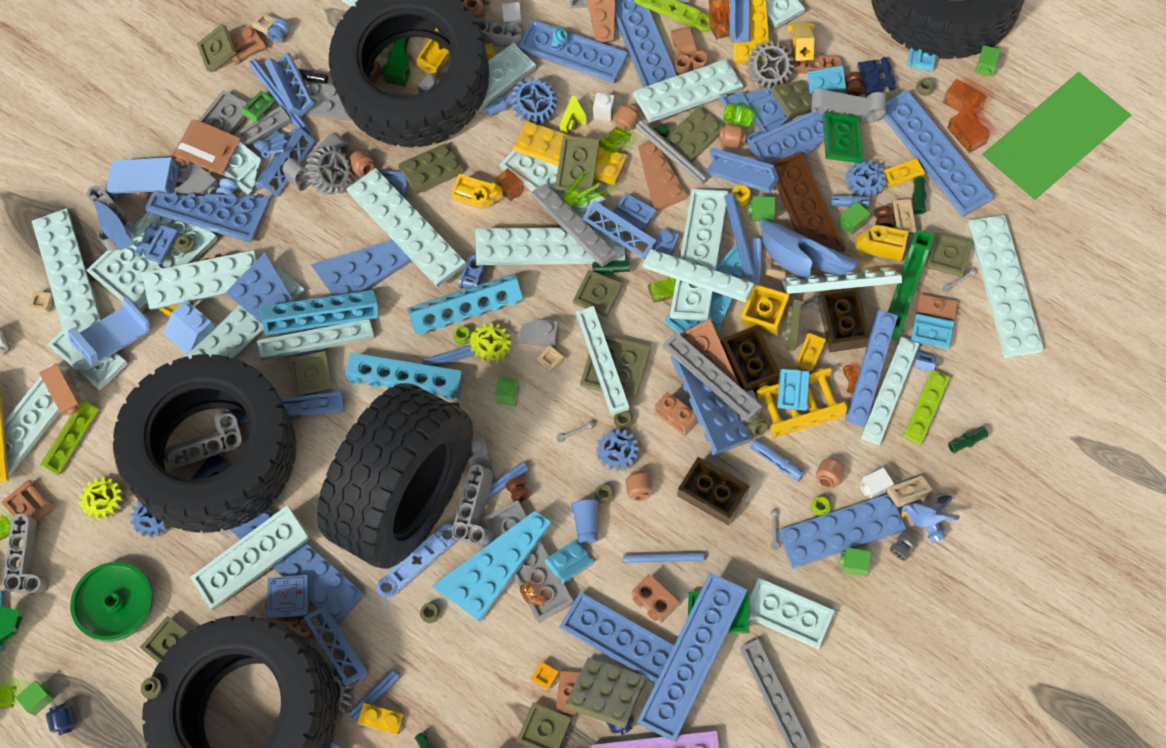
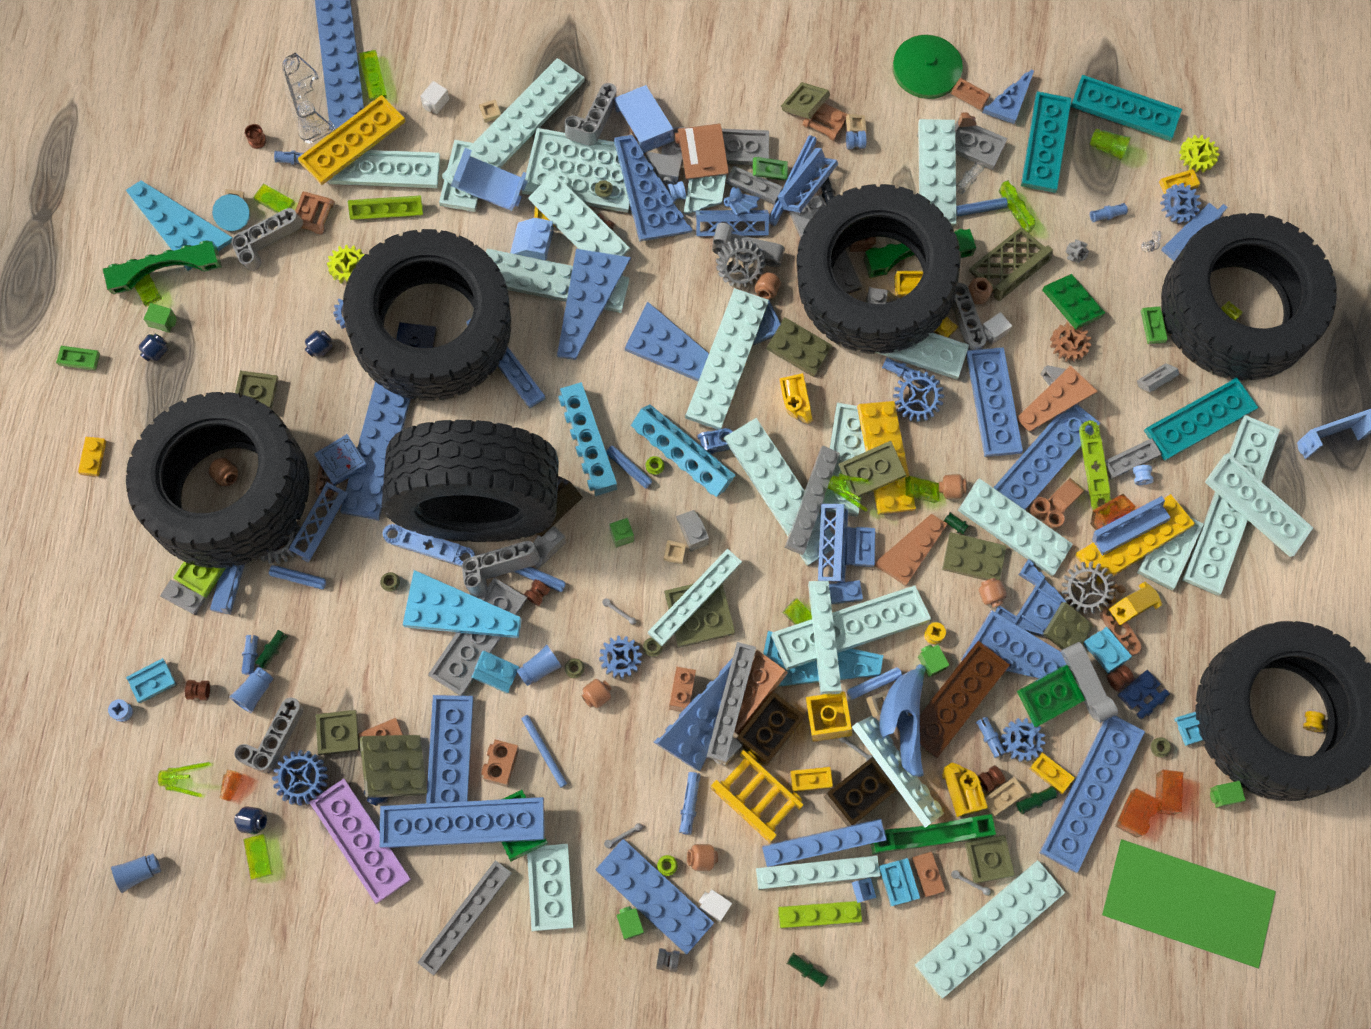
camera: 50 degrees right, 5 degrees up
nougat slope [39,363,84,415] -> none
green dish [70,562,154,642] -> none
medium blue slope [94,201,134,250] -> none
medium blue plate [134,223,179,265] -> none
olive plate [141,677,163,699] -> none
light grey beam [163,410,242,467] -> none
light aqua plate [190,505,310,610] -> none
light aqua plate [257,319,374,361] -> none
medium azure brick [260,290,378,335] -> none
olive plate [288,351,334,397] -> none
yellow plate [357,703,403,735] -> none
neon yellow gear [469,323,511,363] -> none
clear orange brick [494,168,524,201] -> none
clear orange arm [520,581,546,607] -> none
light orange plate [530,662,559,691] -> none
medium azure plate [551,27,568,47] -> none
neon yellow slope [560,96,587,135] -> none
olive plate [573,270,623,317] -> none
dark green pin [592,260,630,275] -> none
white brick [593,93,615,122] -> none
light grey axle [636,120,707,184] -> none
dark brown brick [677,457,750,526] -> none
medium blue fence [707,148,779,193] -> none
clear neon green gear [723,103,755,127] -> none
medium blue axle [724,193,755,278] -> none
olive plate [748,417,767,436] -> none
medium azure plate [777,369,809,411] -> none
olive plate [784,300,801,351] -> none
bright green brick [839,201,870,235] -> none
clear orange arm [843,365,859,394] -> none
tan plate [887,476,933,507] -> none
medium blue animal [900,494,960,543] -> none
none -> nougat head [209,458,238,486]
none -> dark blue head [305,330,333,358]

